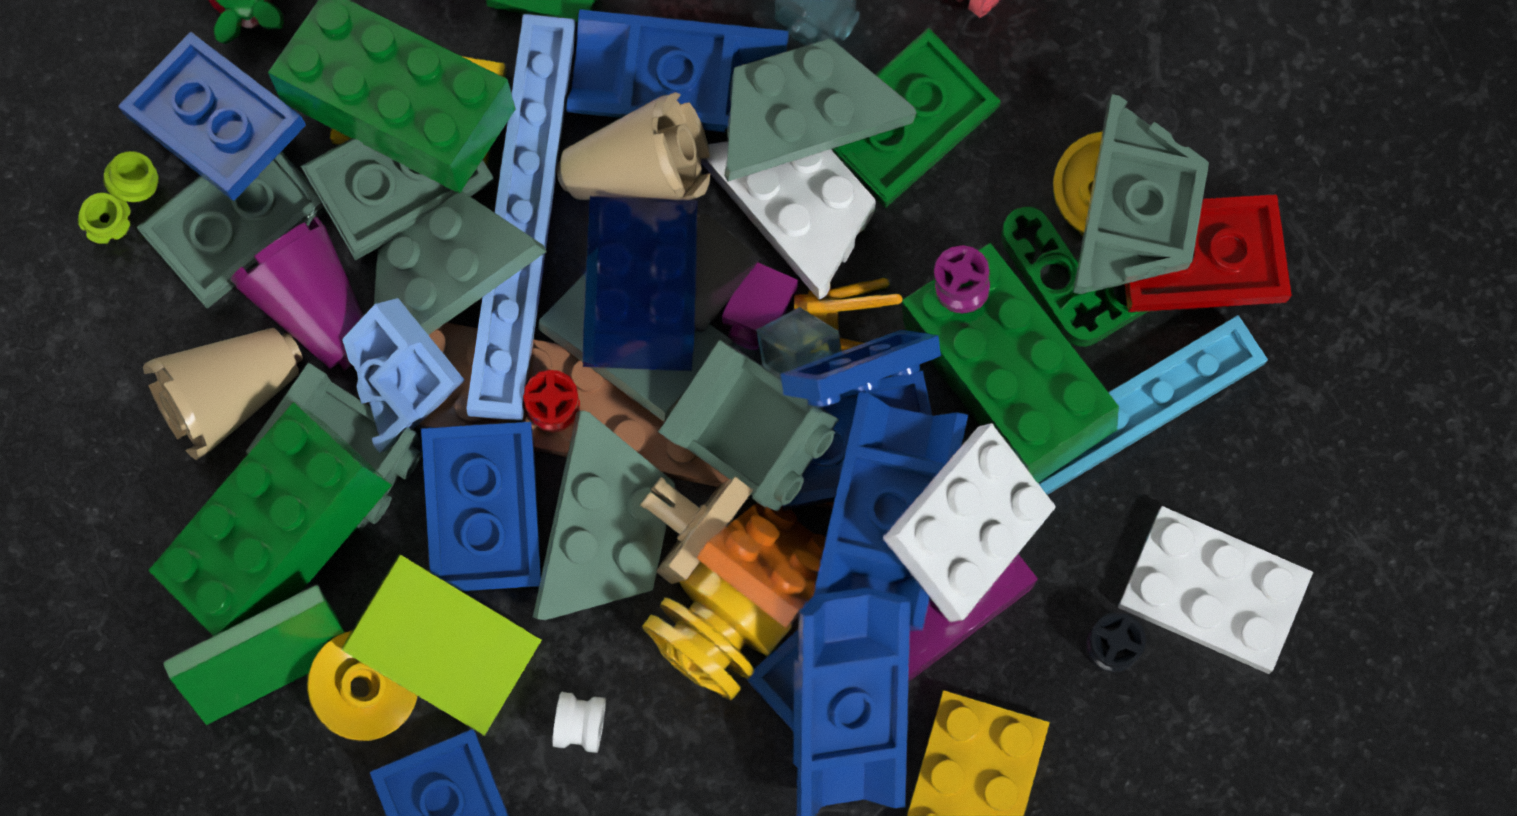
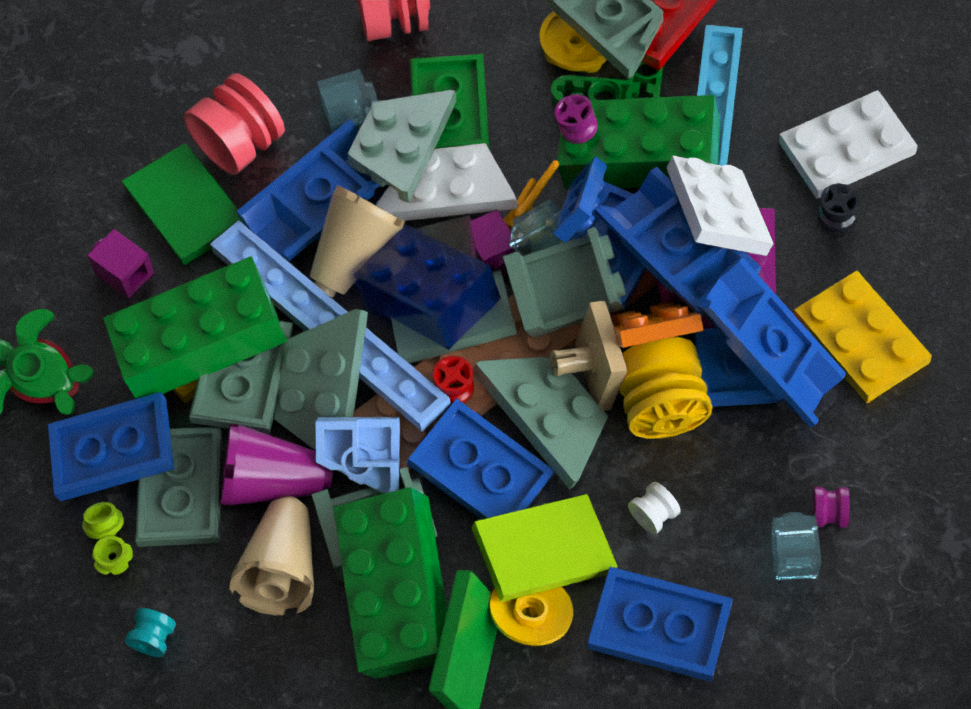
camera: 45 degrees left, 15 degrees down
none -> teal wheel [124,608,176,657]

